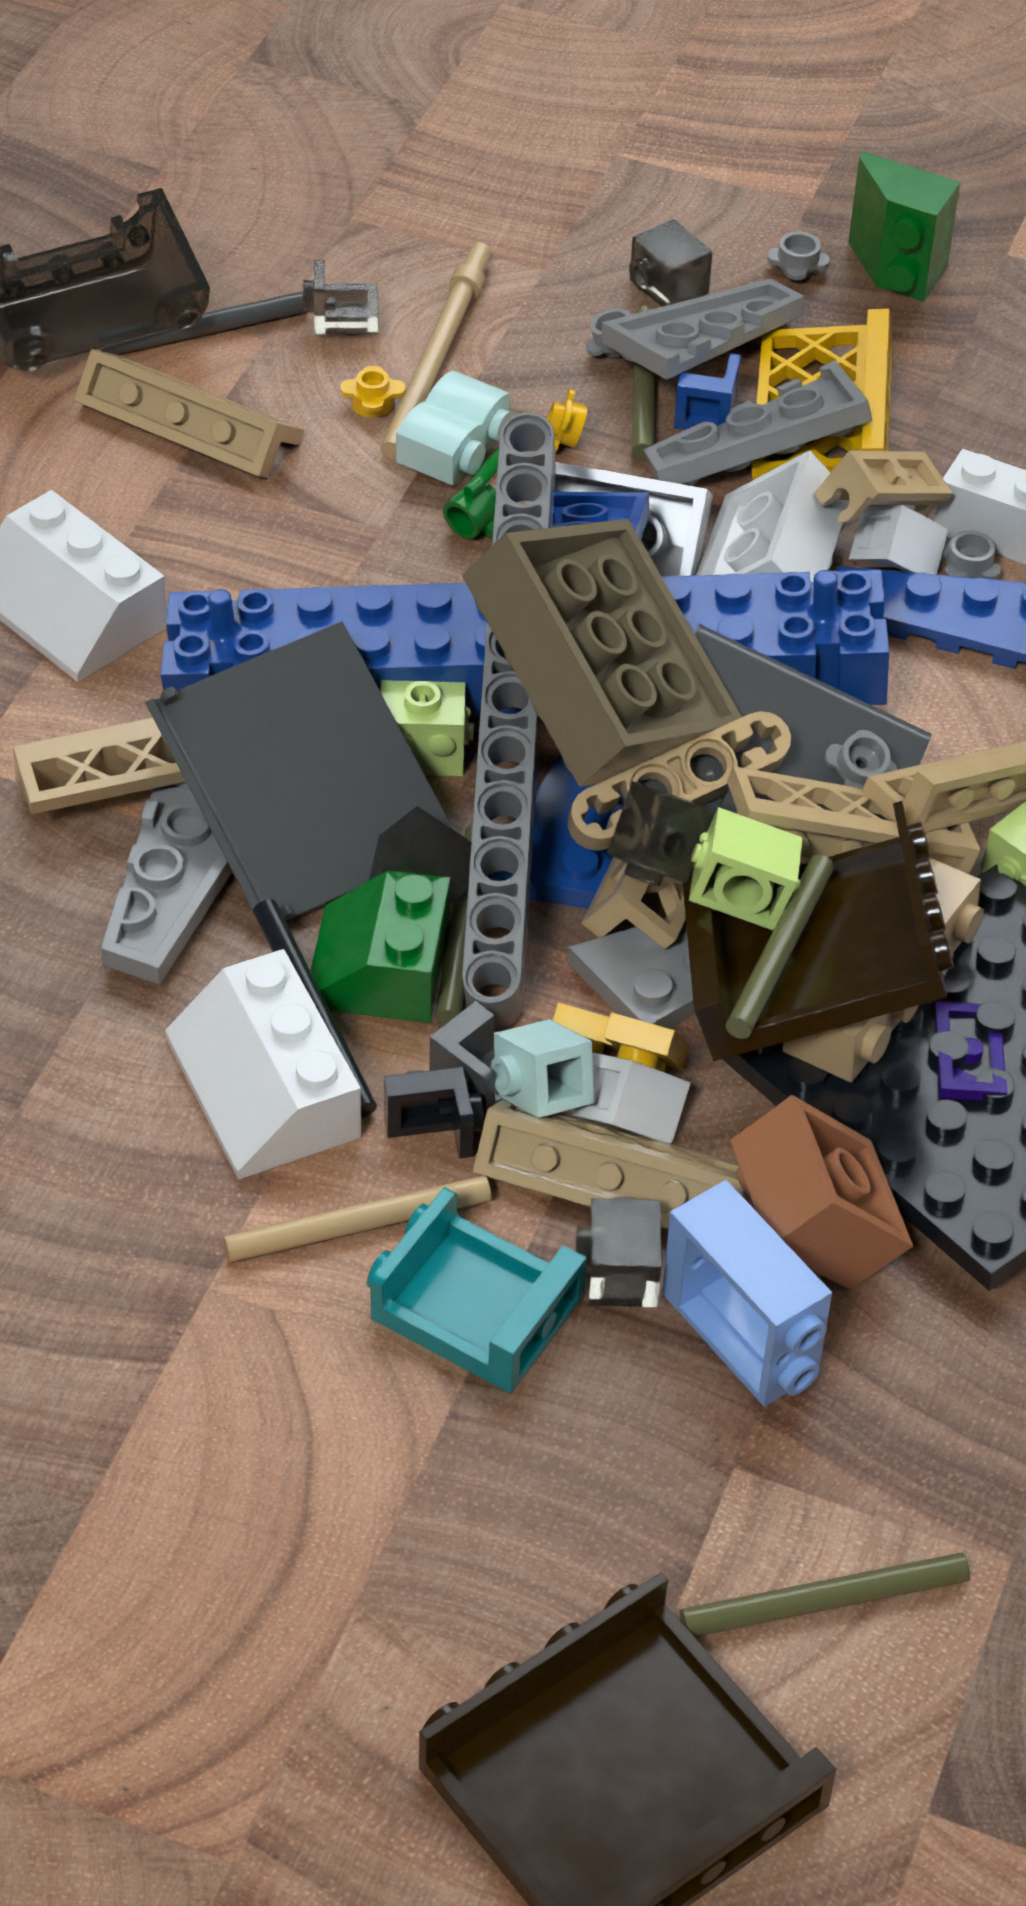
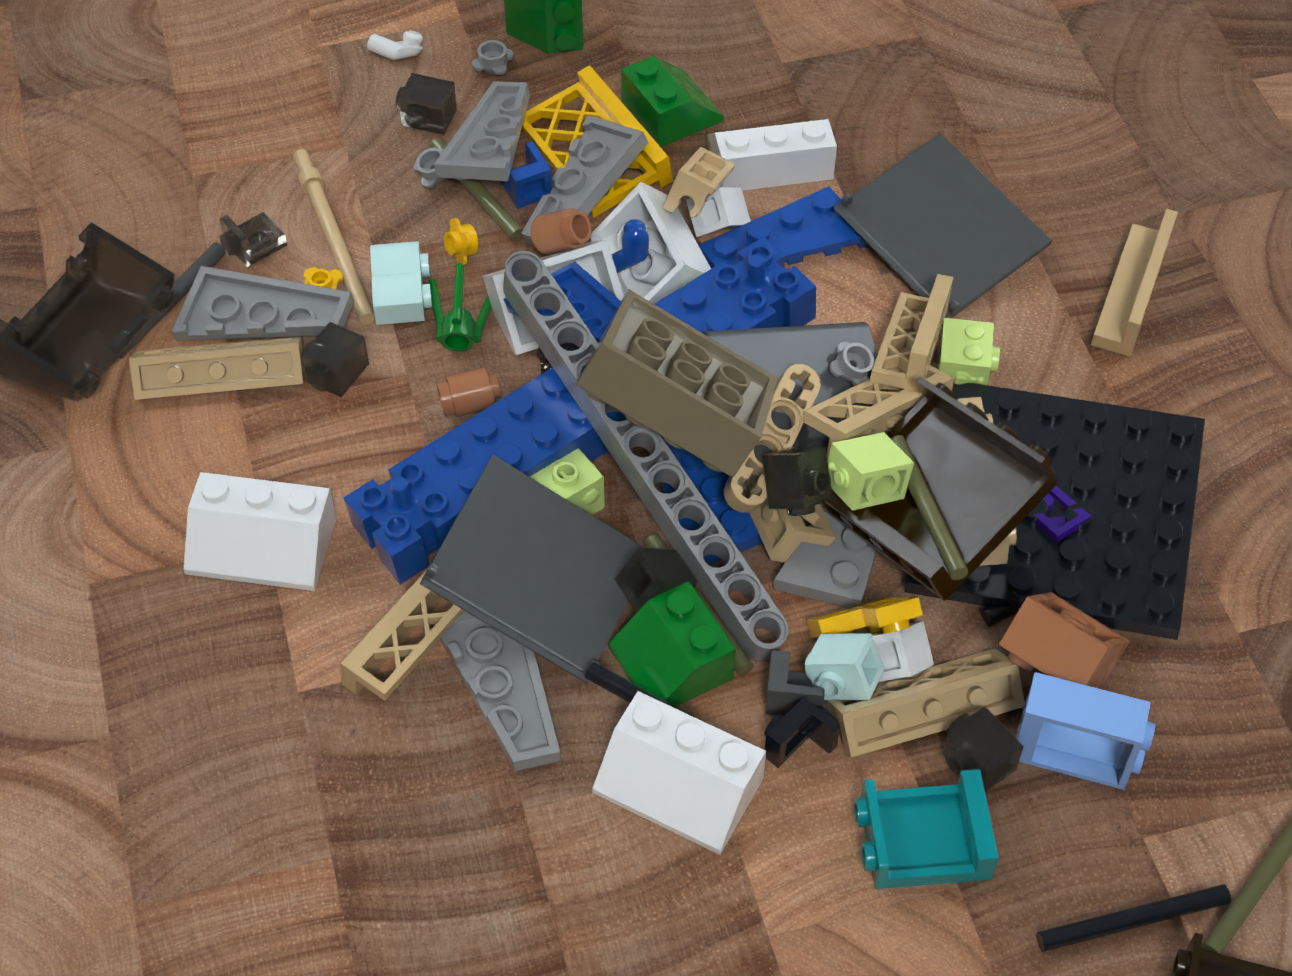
camera: 35 degrees left, 5 degrees up
tan bar [223,1175,491,1263] -> none
light grey plate [941,531,1001,580] -> none
none -> light grey wing [171,266,354,341]
none -> clear smoke brick [301,322,369,397]
none -> white arm [367,30,423,61]
none -> nougat brick [436,367,501,417]
none -> nougat brick [530,208,591,255]
none -> blue arm [611,219,649,273]
none -> green slope [621,56,724,147]
none -> black bar [1036,884,1231,952]

